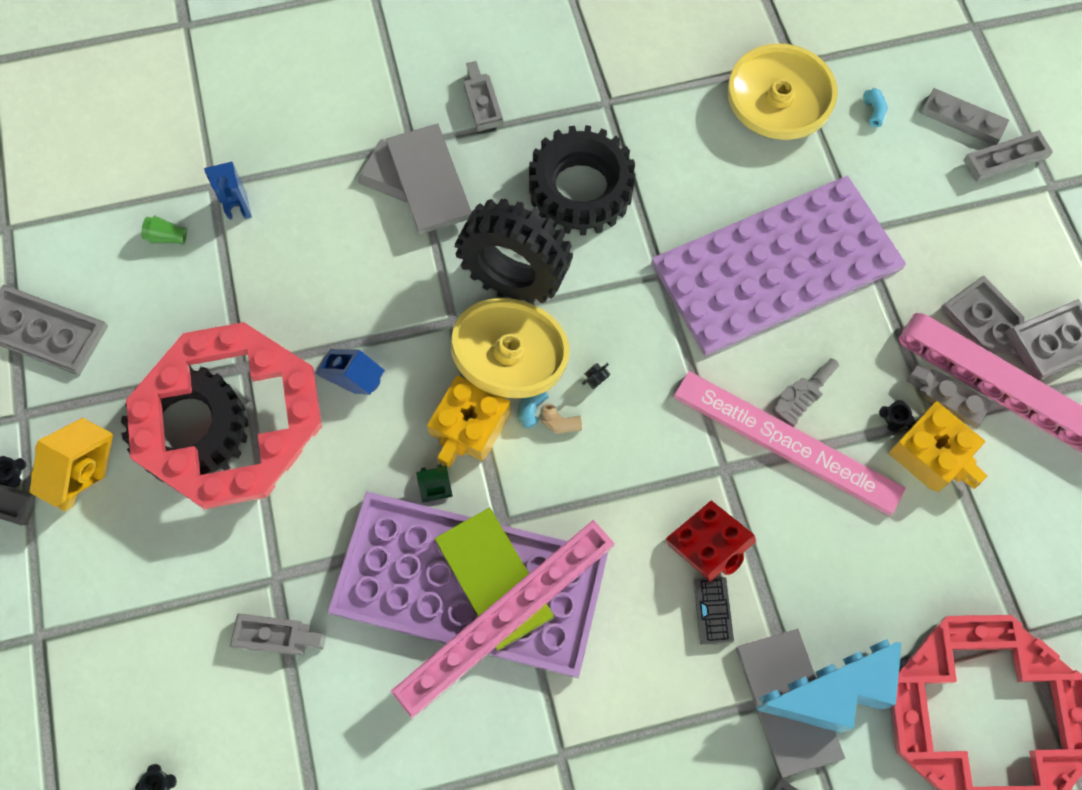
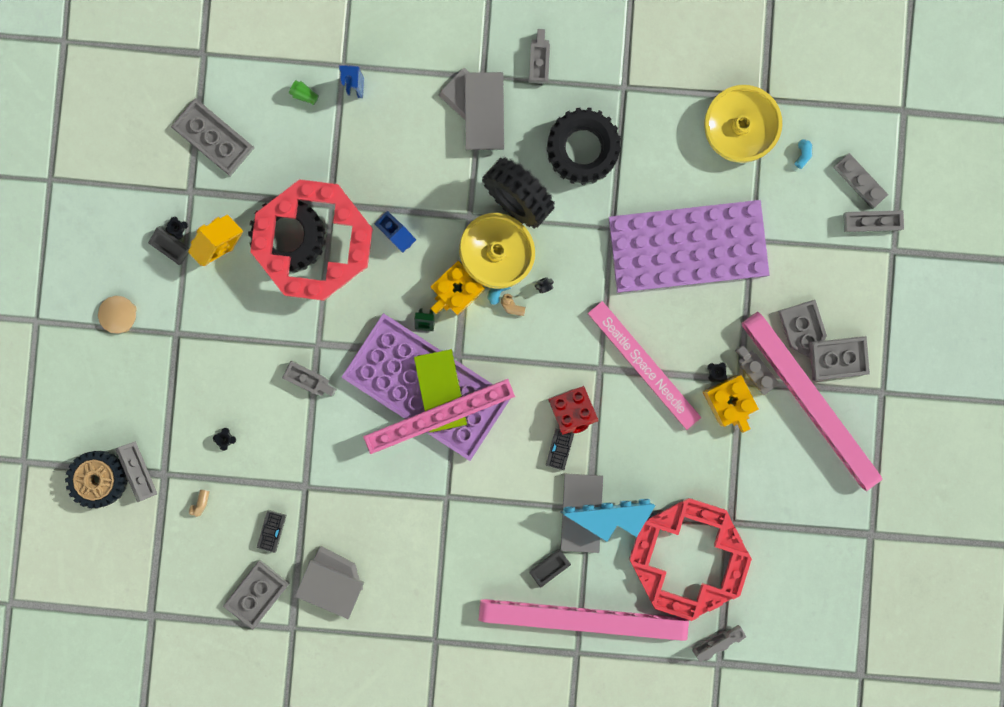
camera: 20 degrees right, 20 degrees up
light grey piece [772,358,839,427] -> none

